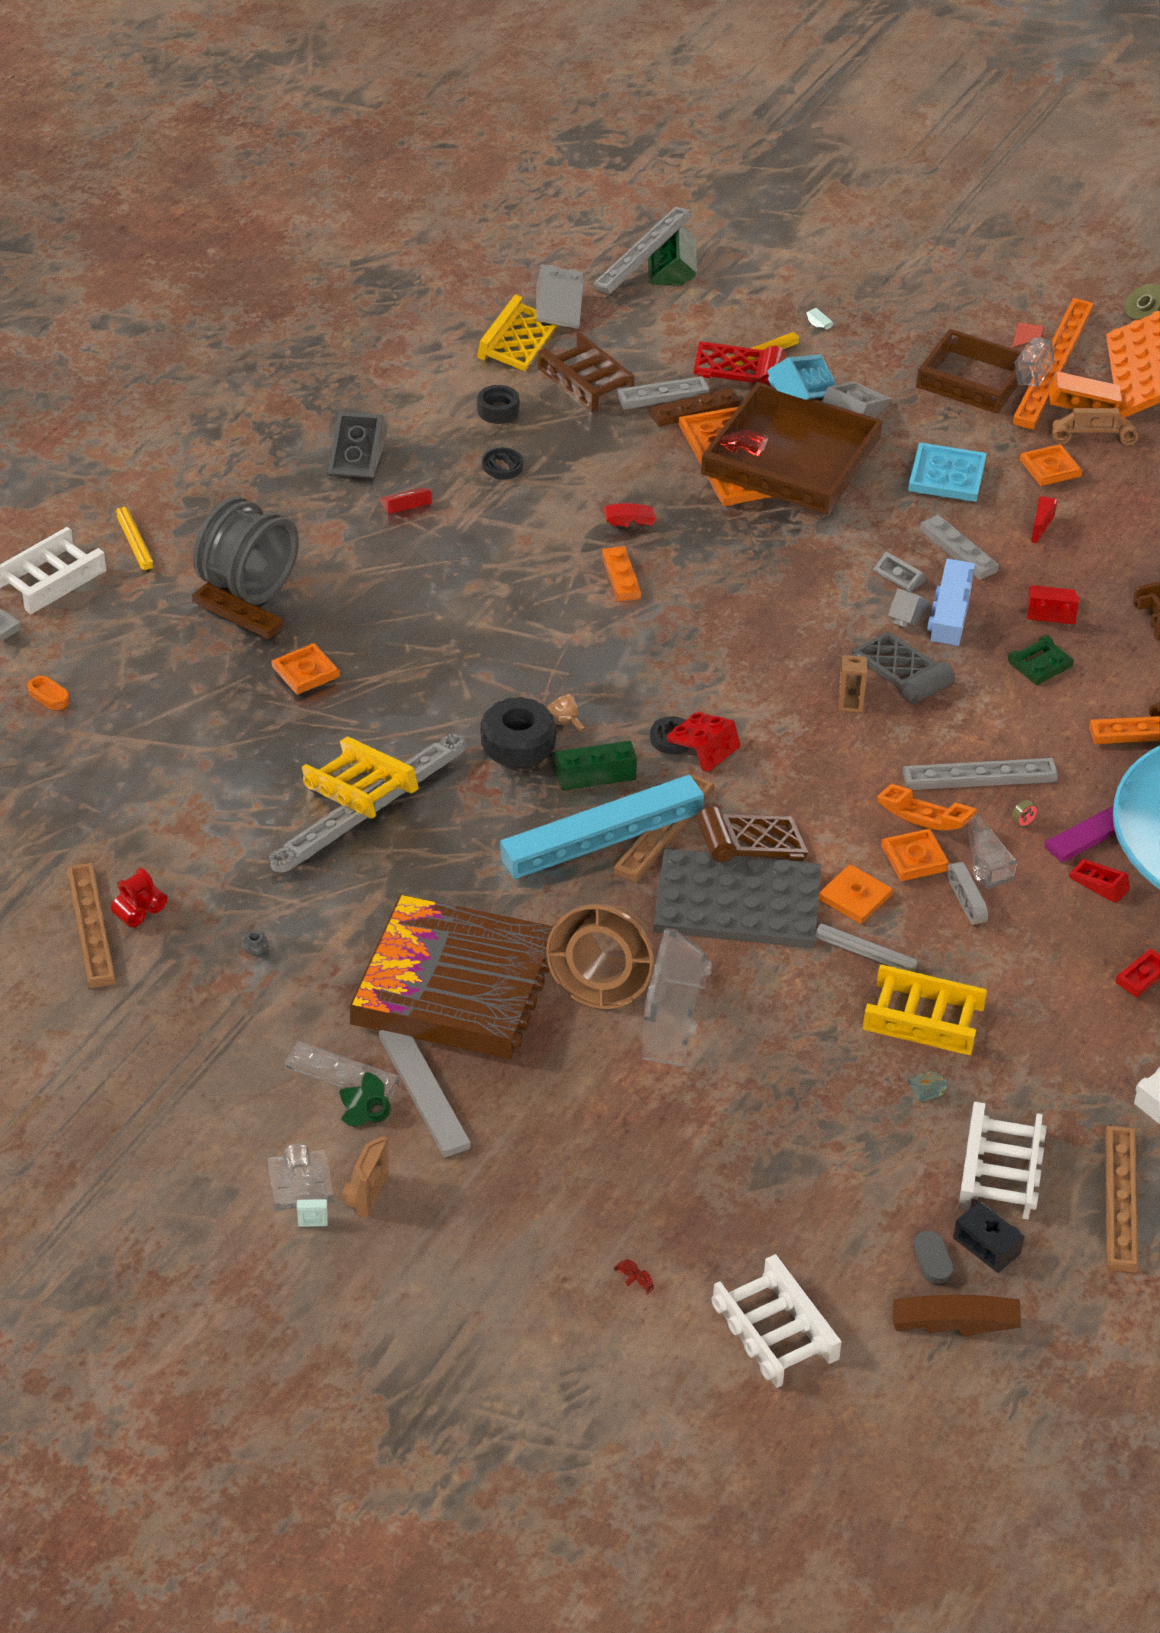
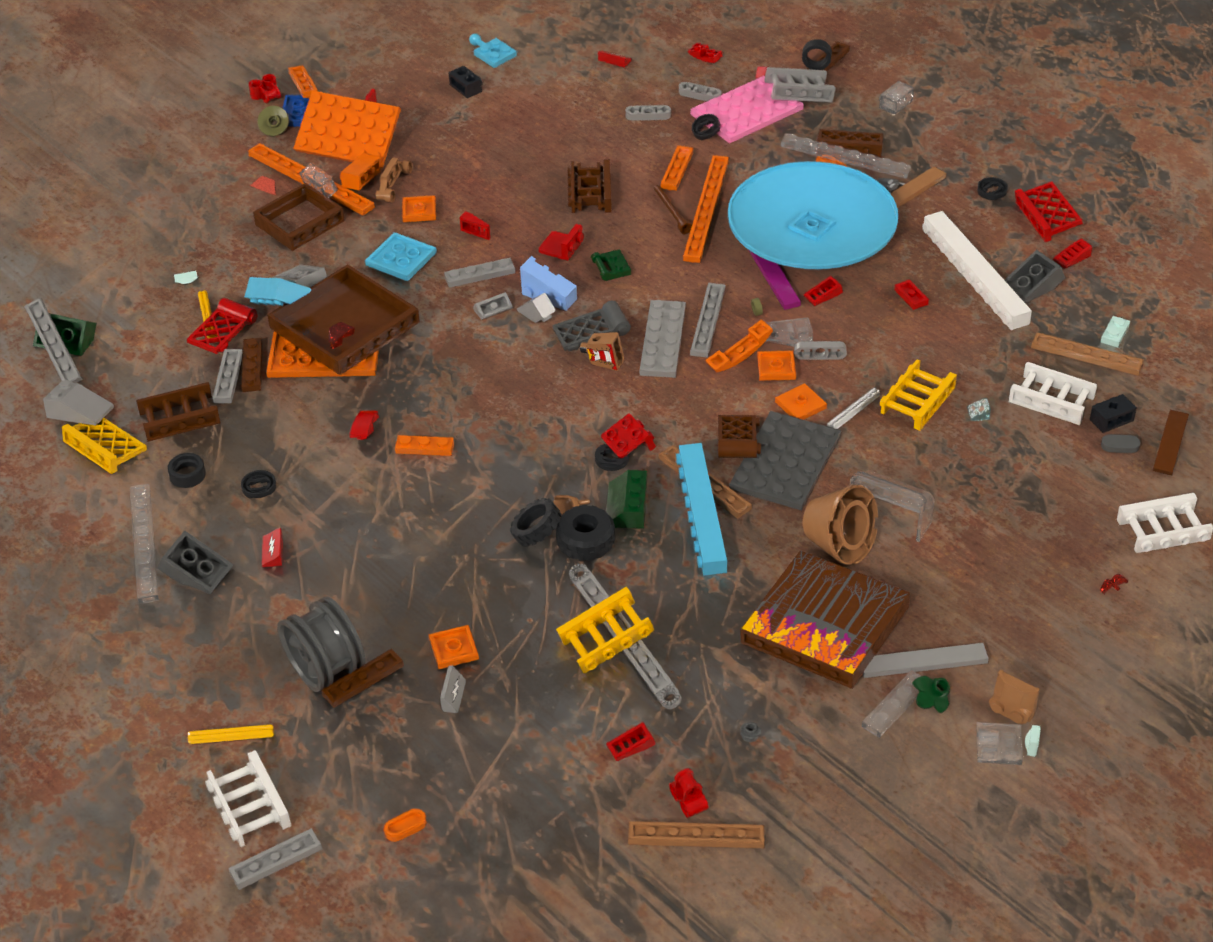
camera: 70 degrees left, 0 degrees up
none -> clear plate [130,484,159,604]
none -> light grey slope [440,665,466,713]
none -> black tyre [510,498,562,547]
none -> red slope [606,722,656,762]
none -> light grey plate [640,300,686,378]

